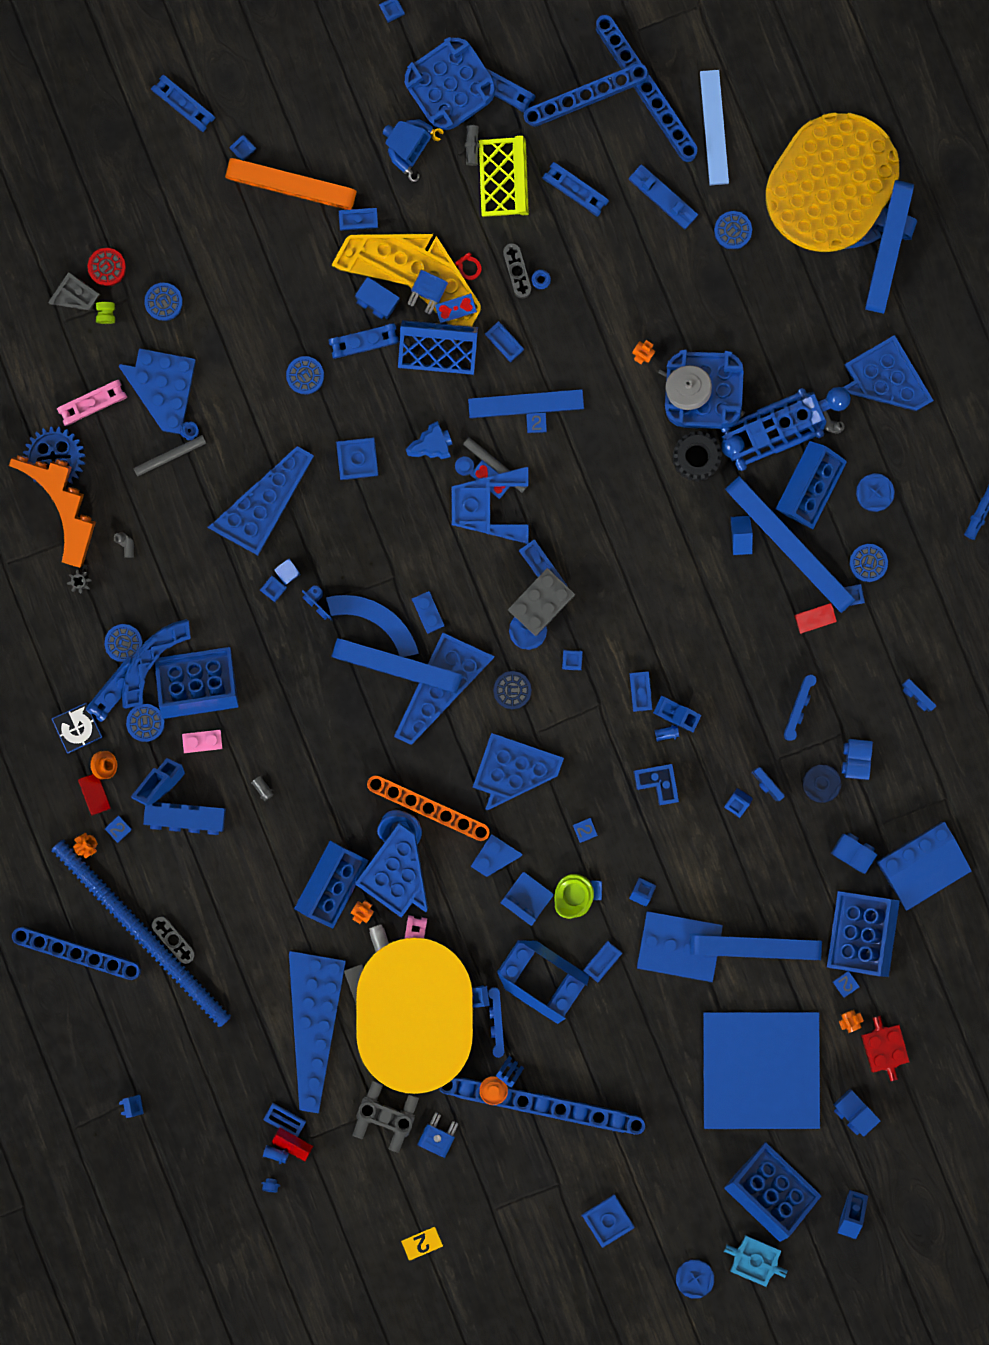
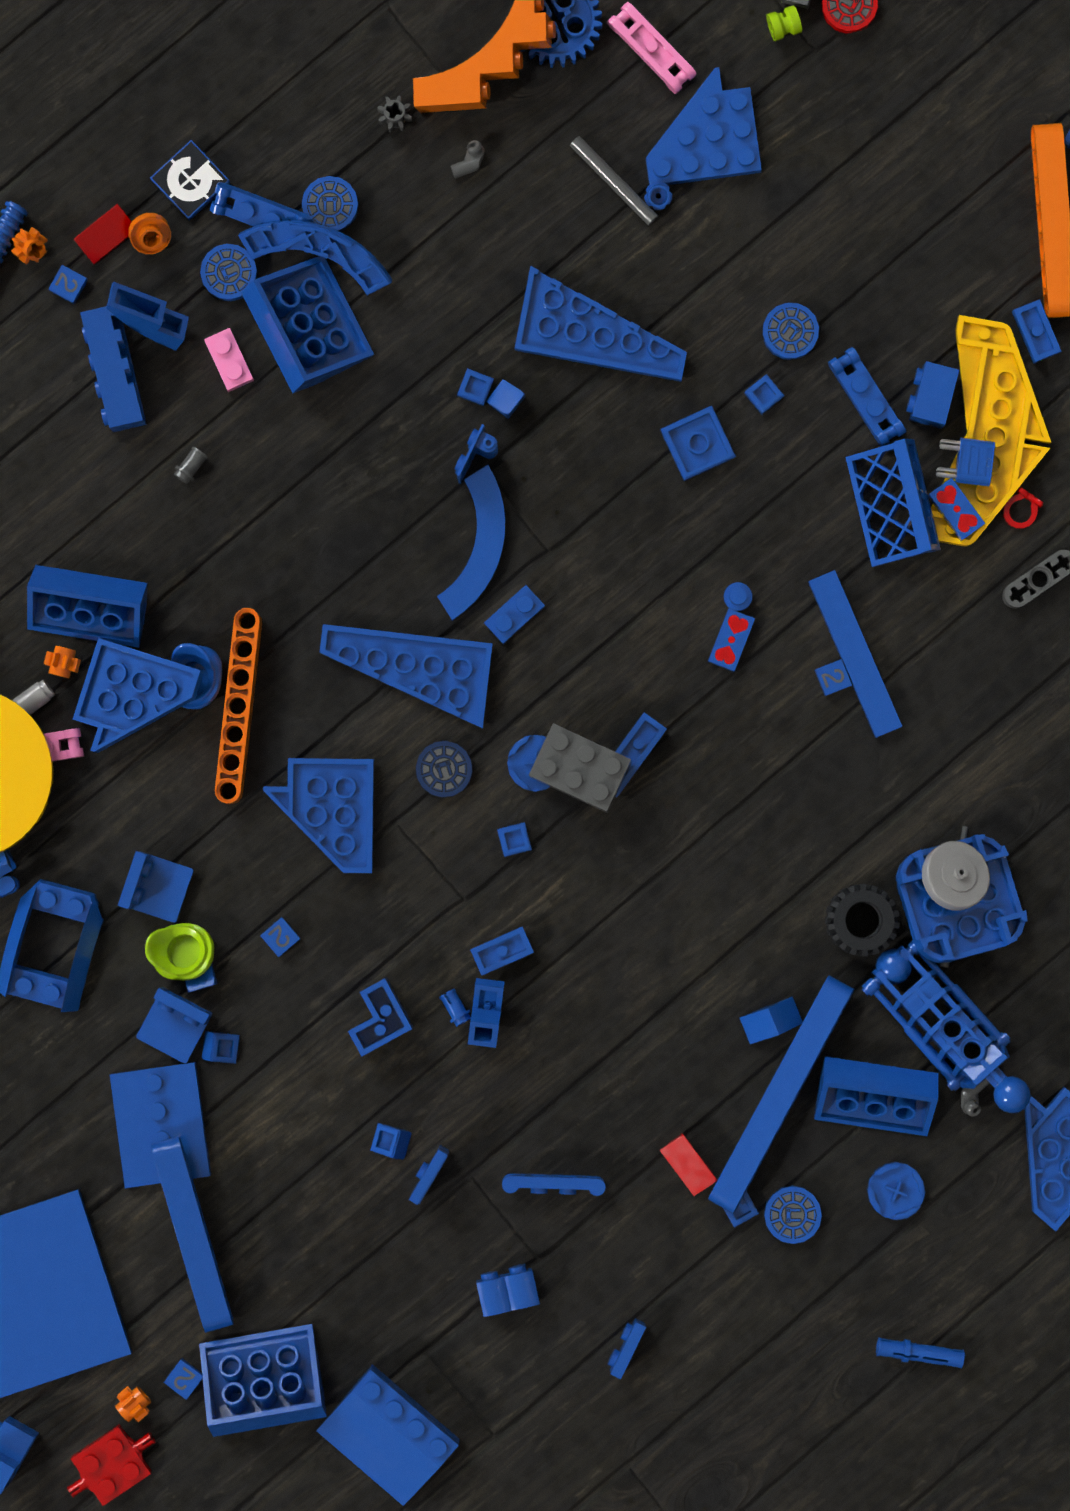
camera: 75 degrees right, 0 degrees up
tile [144,283,183,321] -> none
blue beam [331,638,462,694] -> none
blue rock [406,421,452,459] -> none
blue wing [452,467,528,544] -> none
dark grey piece [463,437,528,493] -> none
blue wing [471,834,522,877] -> none
blue tile [485,321,524,363] -> none
blue plate [532,270,551,289] -> none
blue tile [583,940,622,982] -> none
orange gear [632,340,656,365] -> none
dark blue tile [803,765,841,803] -> none
blue brick [831,833,877,874] -> none
none -> blue bracket [136,987,213,1063]
none -> blue tile [744,374,784,415]

